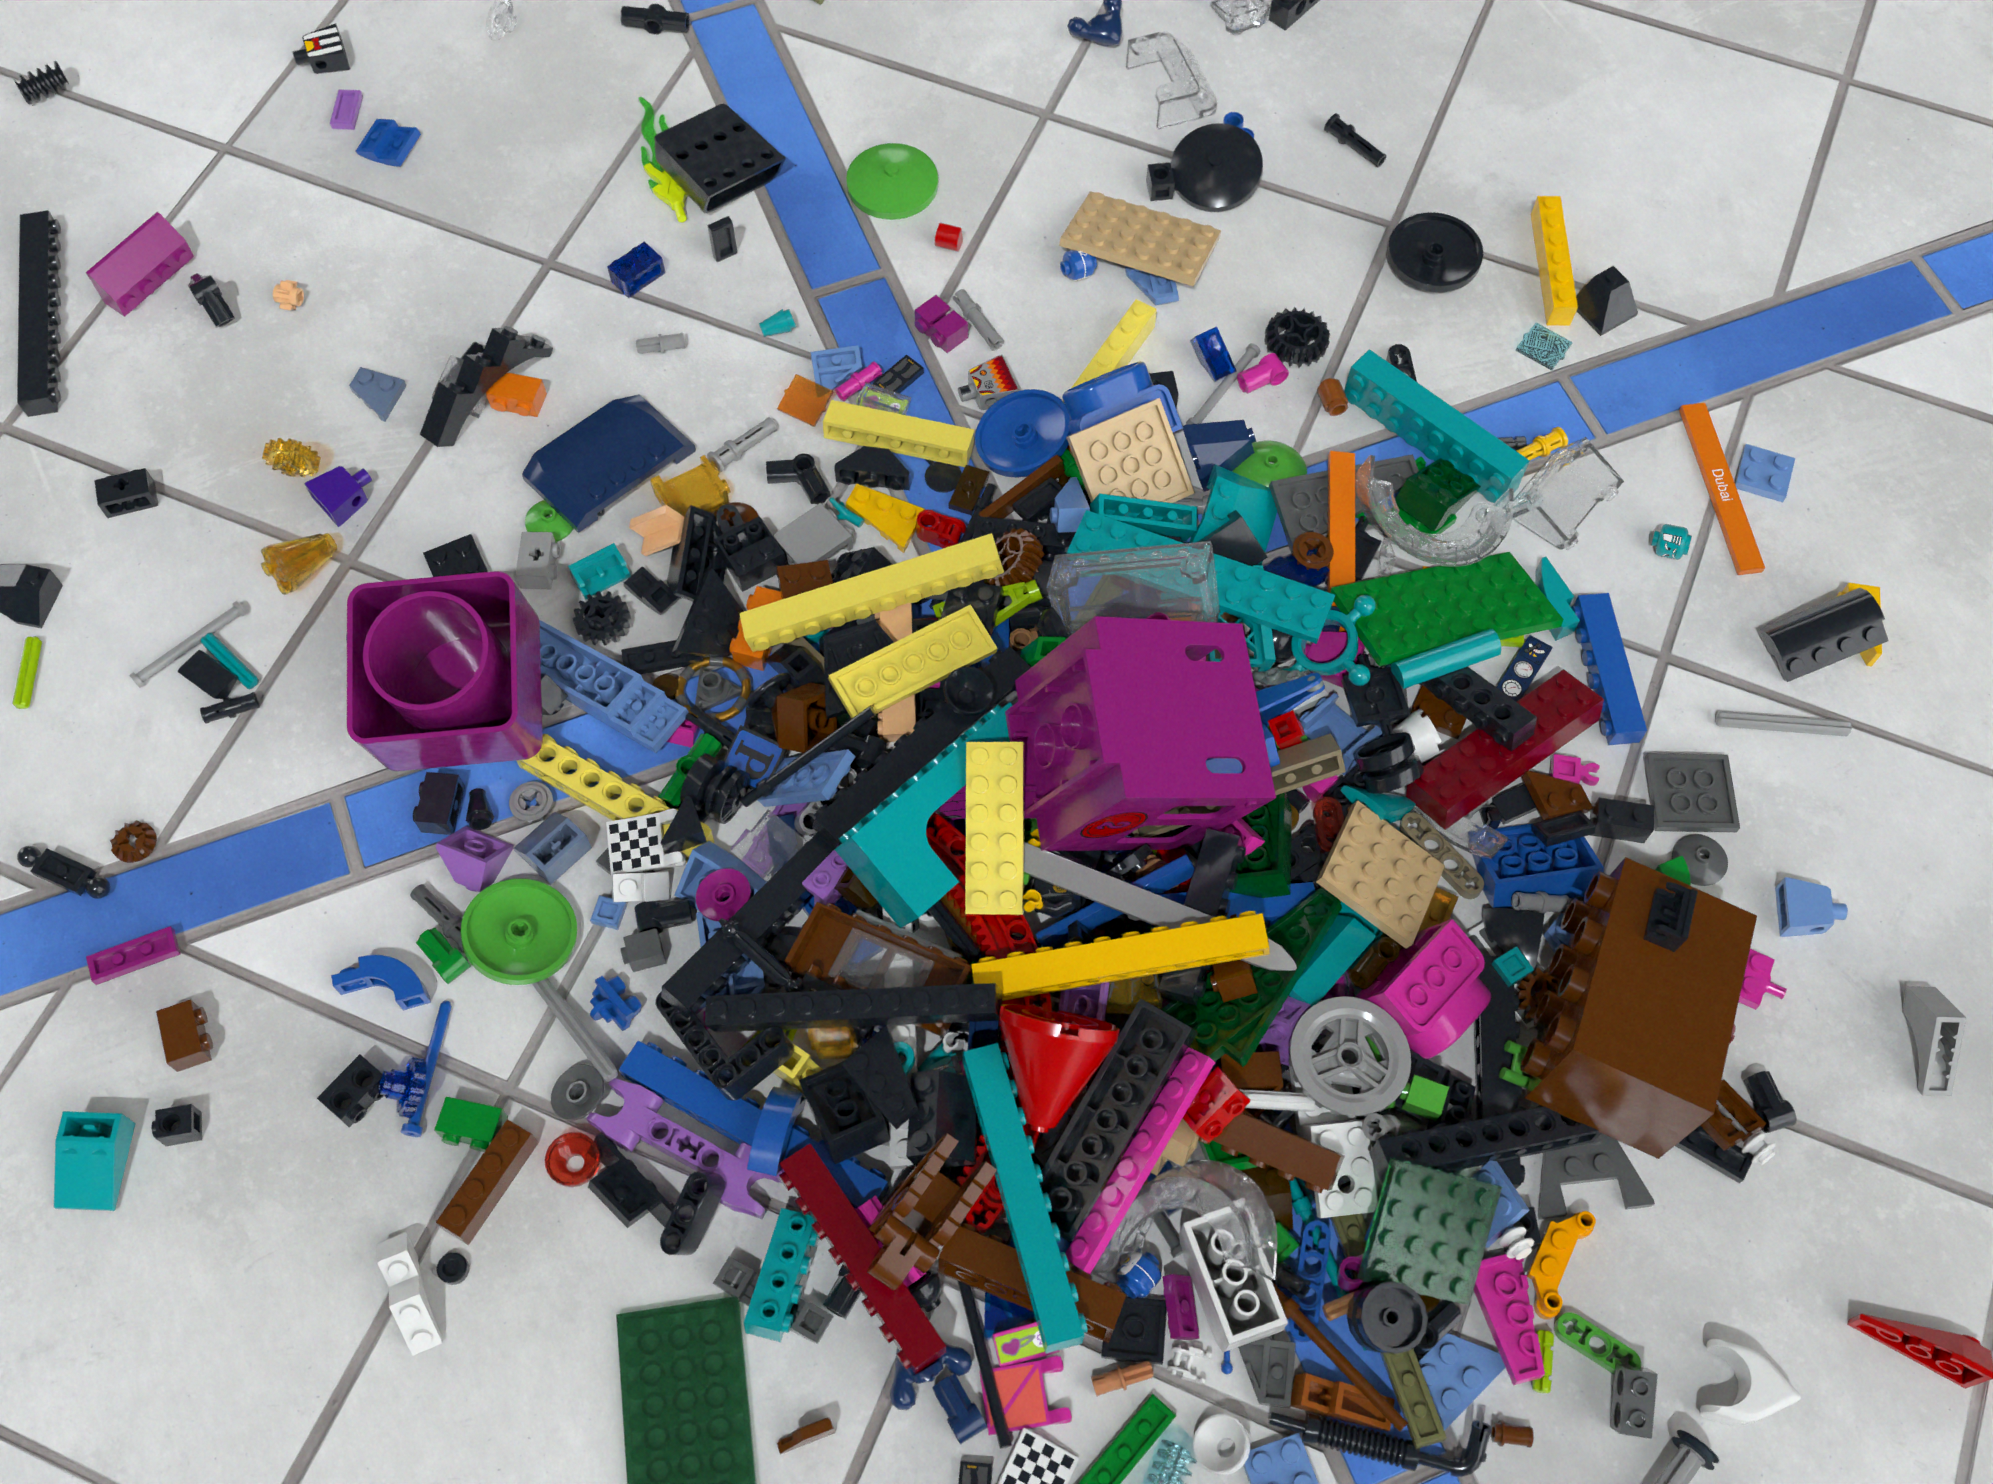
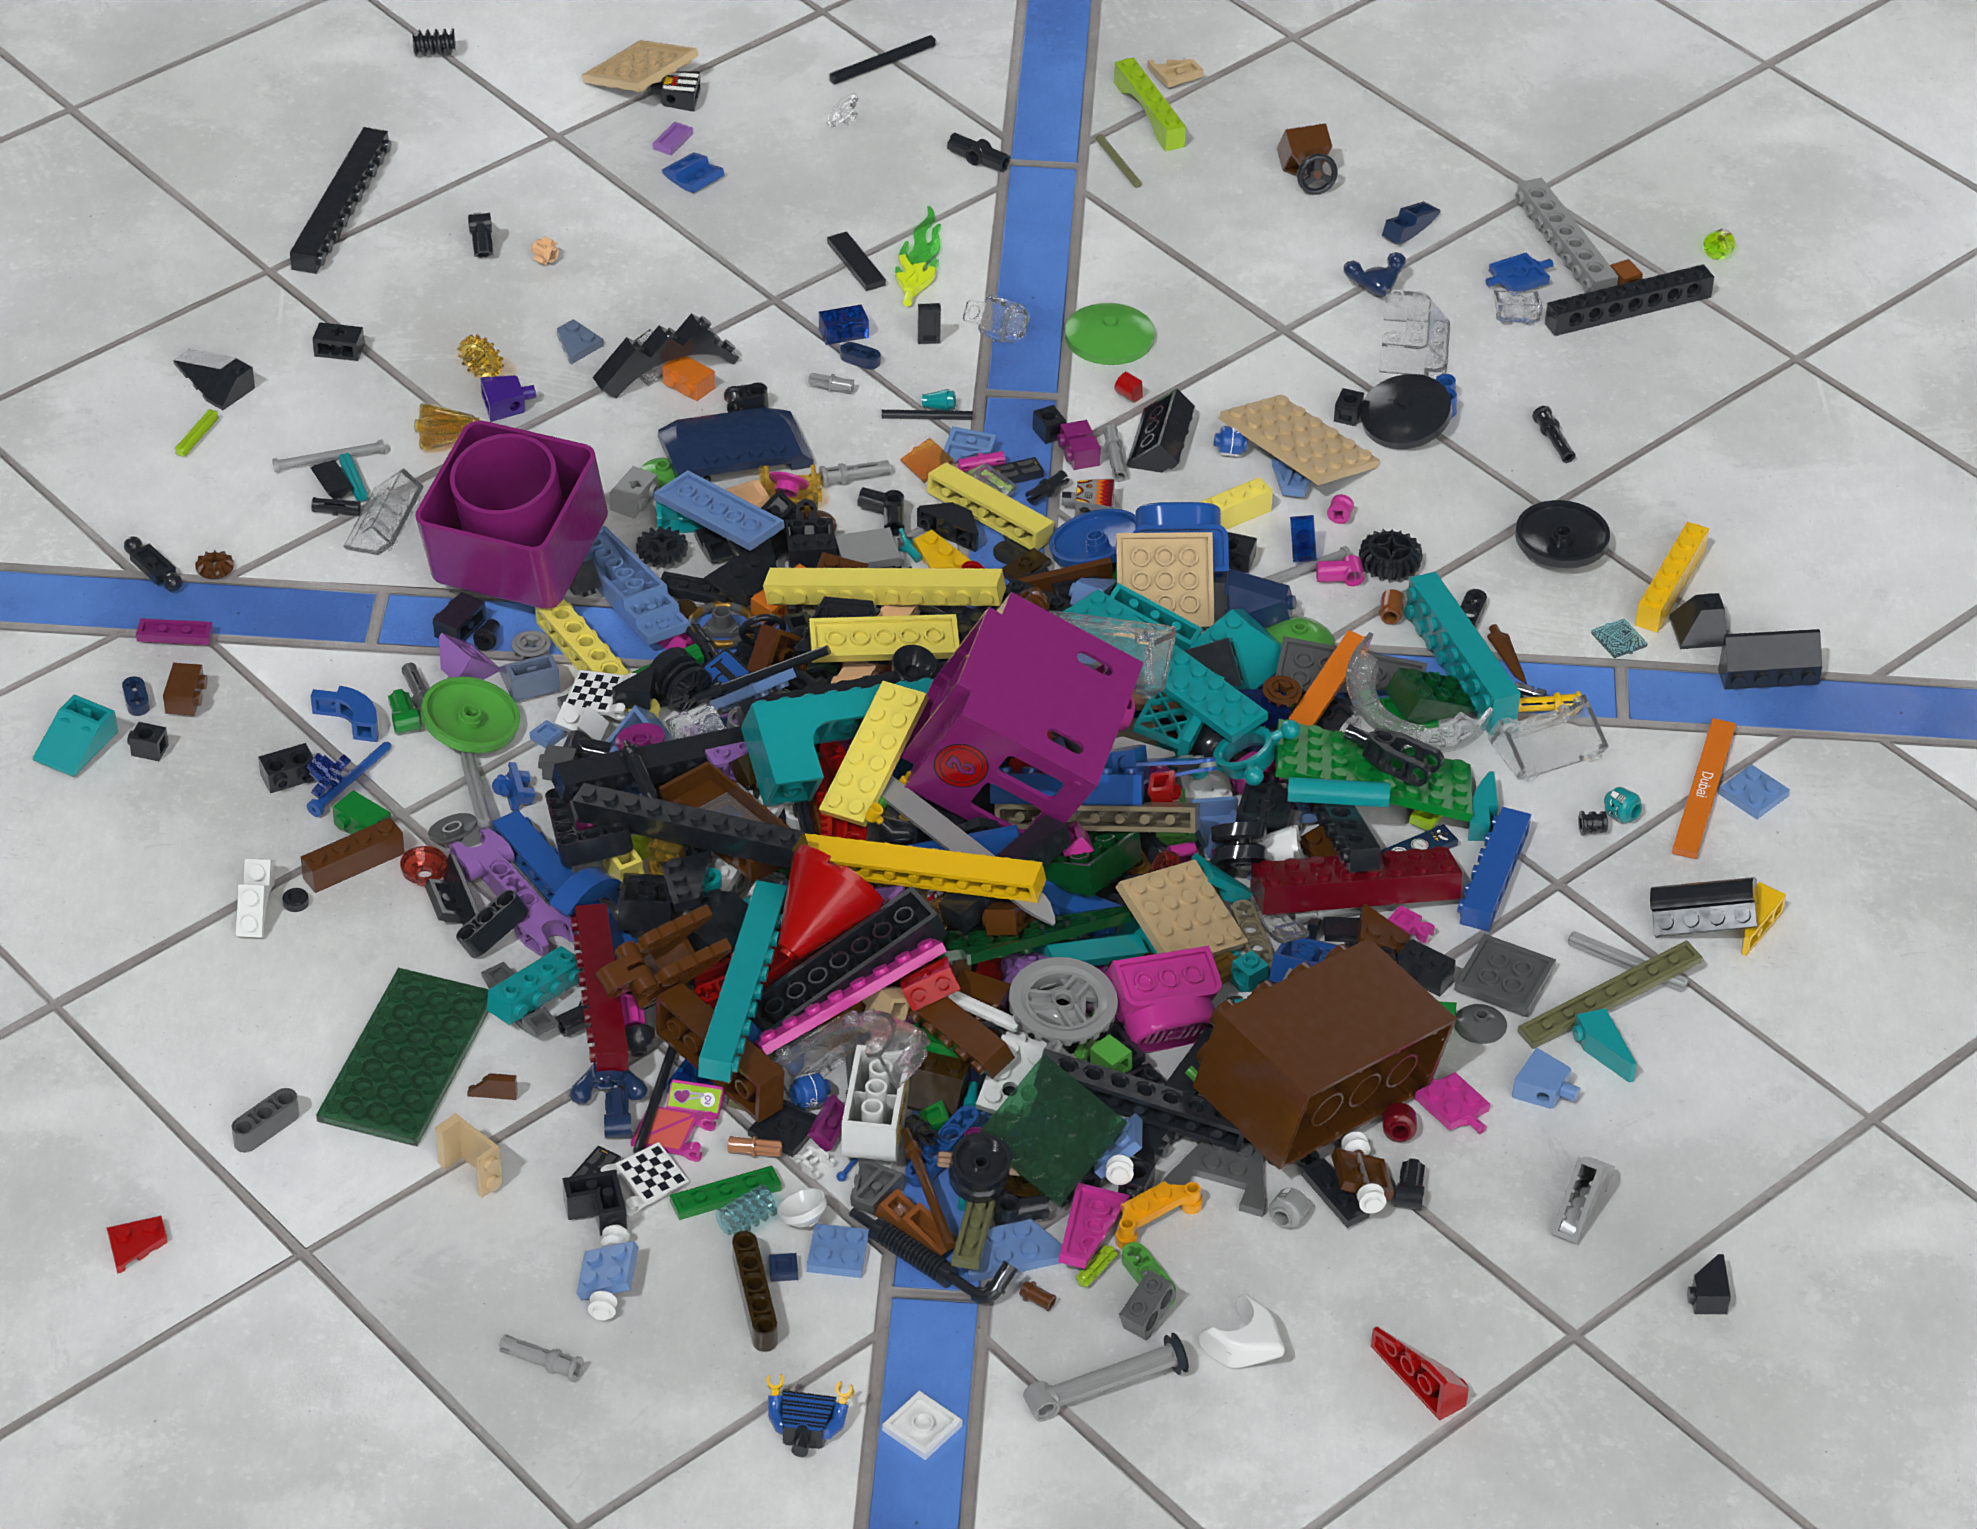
camera: 25 degrees right, 20 degrees down
magenta slope [86,212,194,317] -> none
black piece [654,104,786,213] -> none
black hinge [1643,882,1698,952] -> none
none -> dark blue beam [122,676,150,716]
none -> clear slope [343,468,424,555]
none -> tan plate [582,40,699,92]
none -> medium blue plate [654,470,785,551]
none -> black piece [723,382,769,412]
none -> dark pink piece [769,472,810,498]
none -> black tile [827,231,886,291]
none -> dark blue beam [840,342,881,369]
none -> black bar [882,409,973,420]
none -> clear piece [963,295,1030,343]
none -> black pin [1025,470,1069,505]
none -> black brick [1032,405,1066,444]
none -> black slope [1126,388,1195,473]
none -> teal brick [1230,950,1269,992]
none -> light grey head [1269,1188,1309,1228]
none -> dark pink wheel [1327,494,1354,524]
none -> black piece [1343,724,1445,787]
none -> reddish brown bar [1487,624,1527,684]
none -> olive tile [1518,940,1703,1049]
none -> teal slope [1572,1008,1637,1082]
none -> black bush [1578,811,1608,836]
none -> black slope [1718,629,1822,690]

